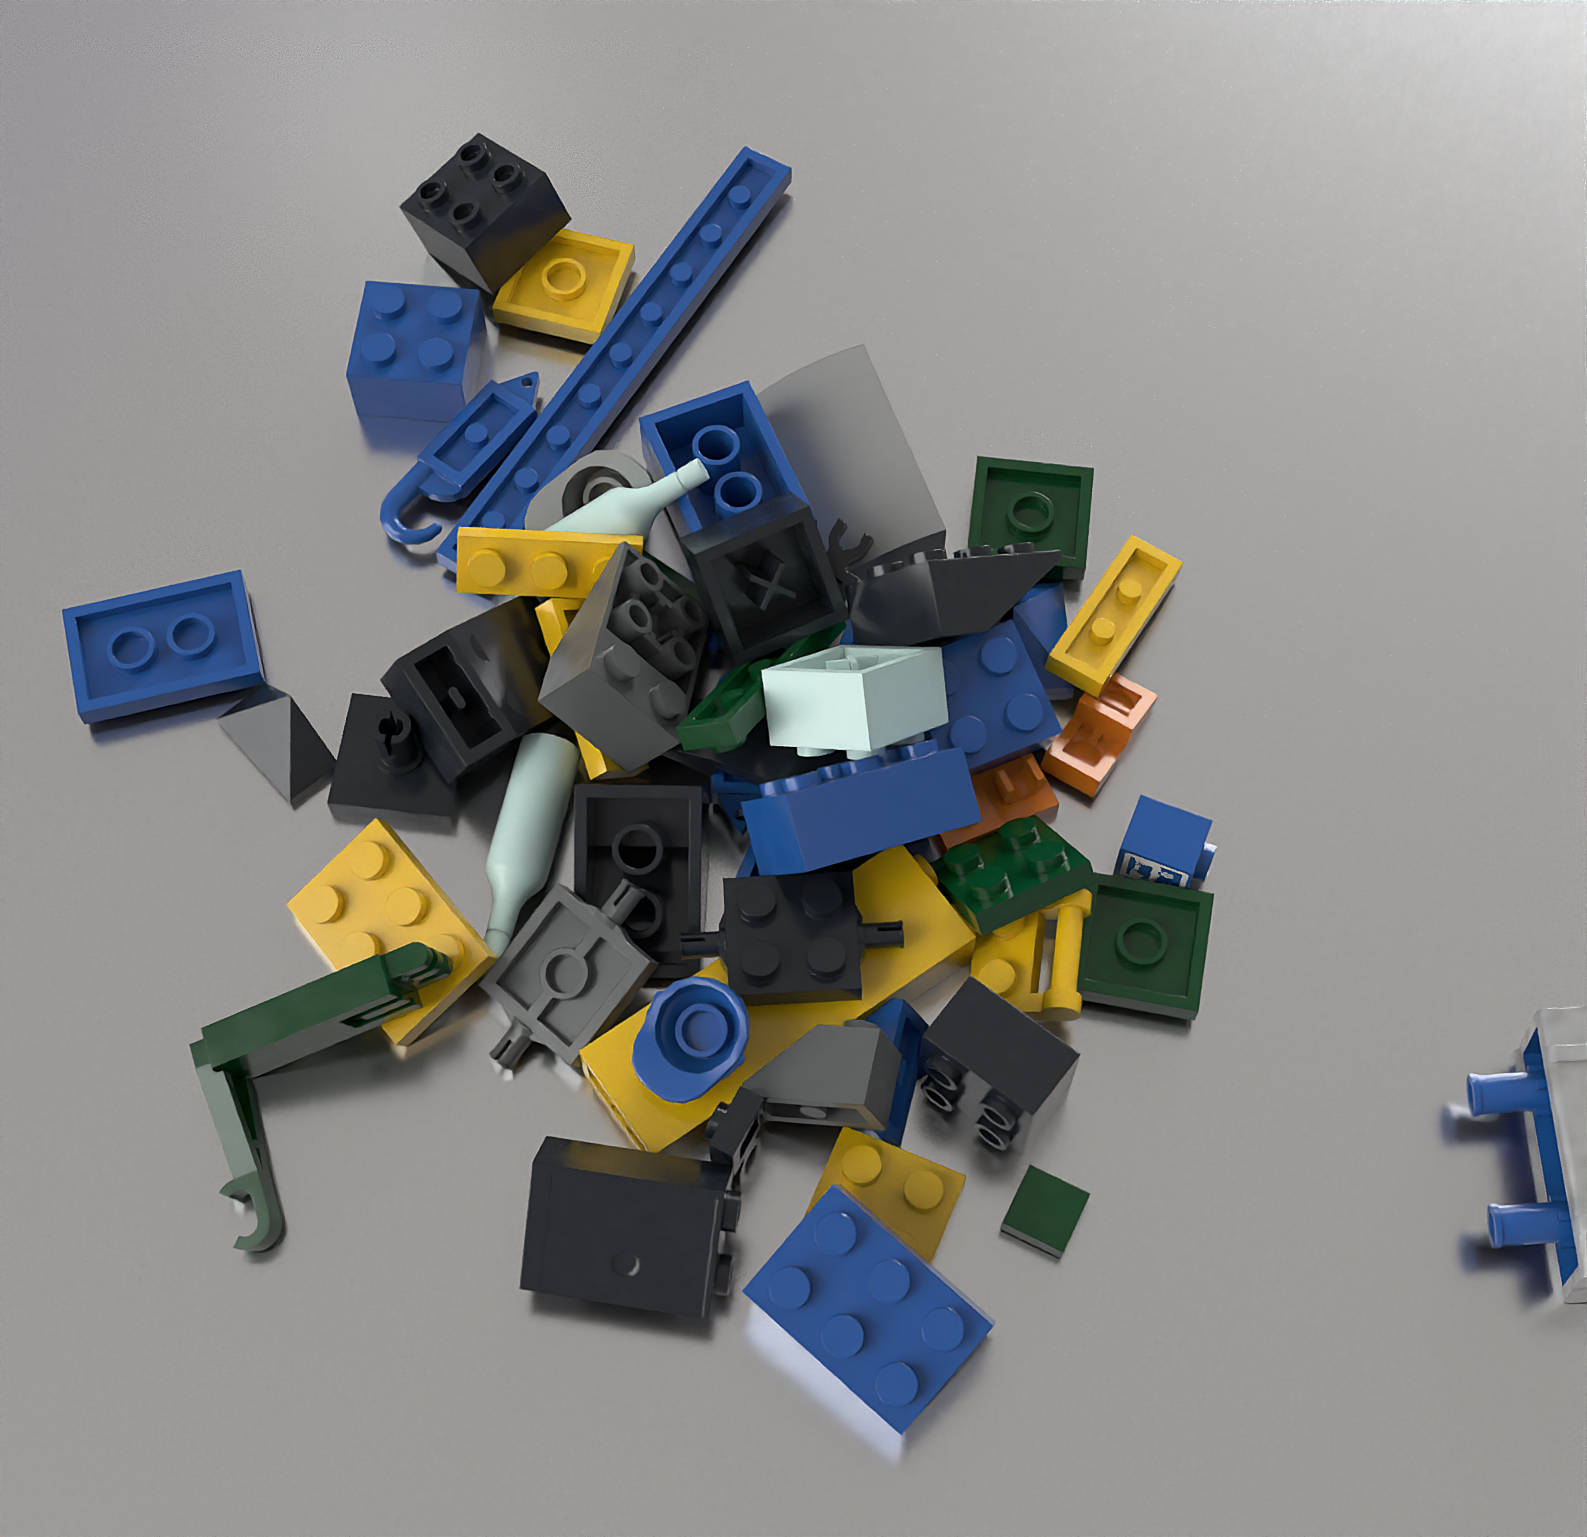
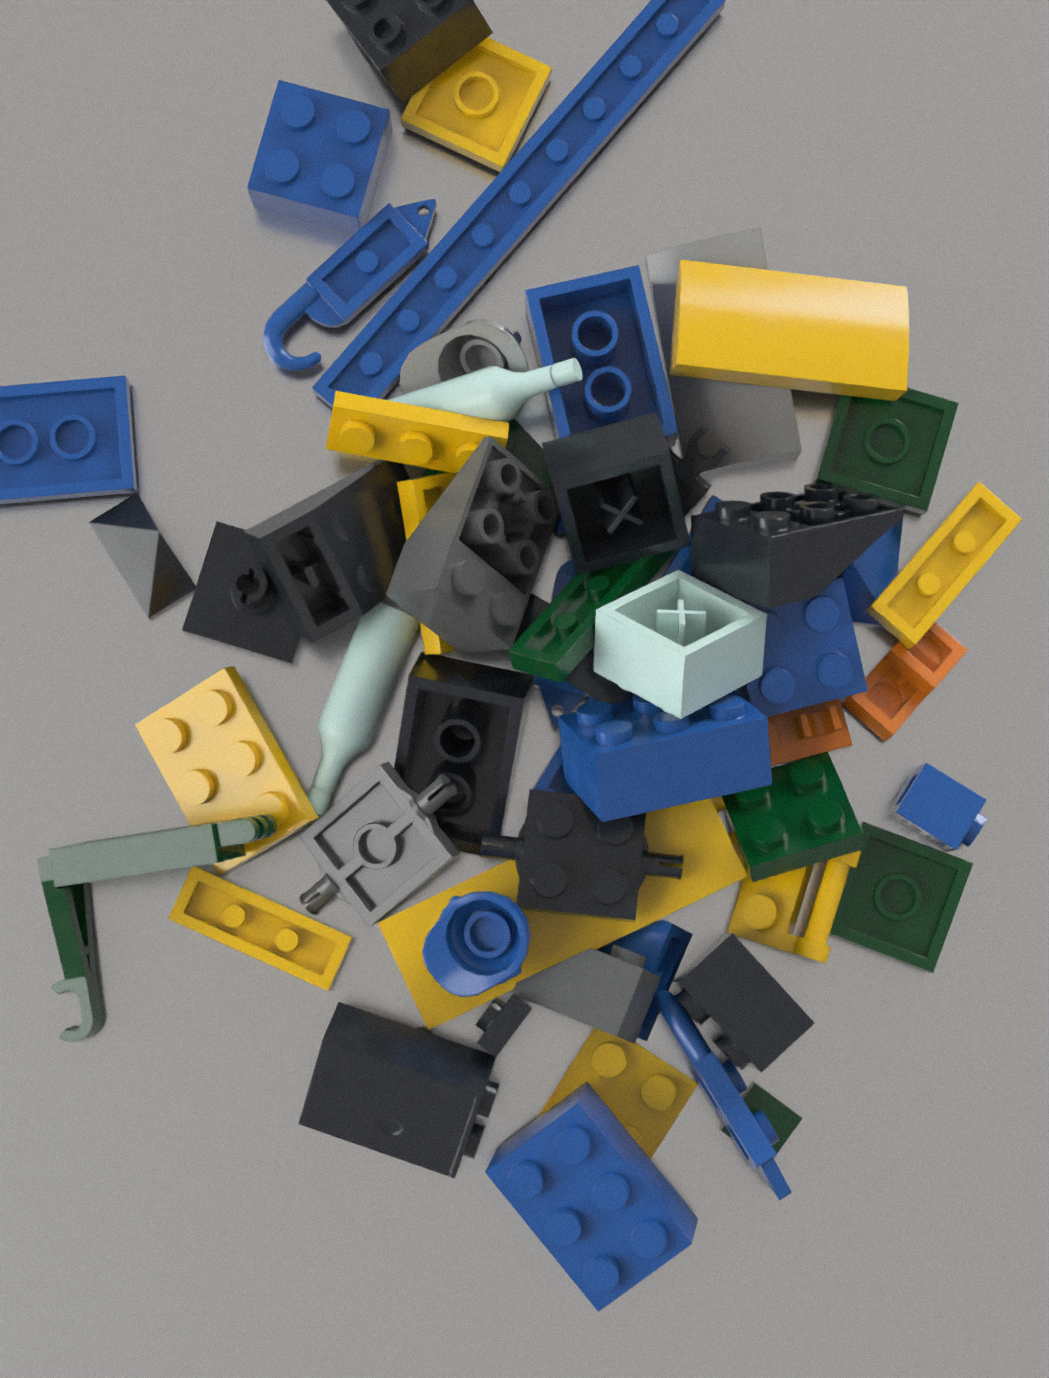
camera: 10 degrees right, 20 degrees up
none -> yellow plate [168,866,354,991]
none -> blue plate [654,990,792,1201]
none -> yellow slope [669,259,909,401]

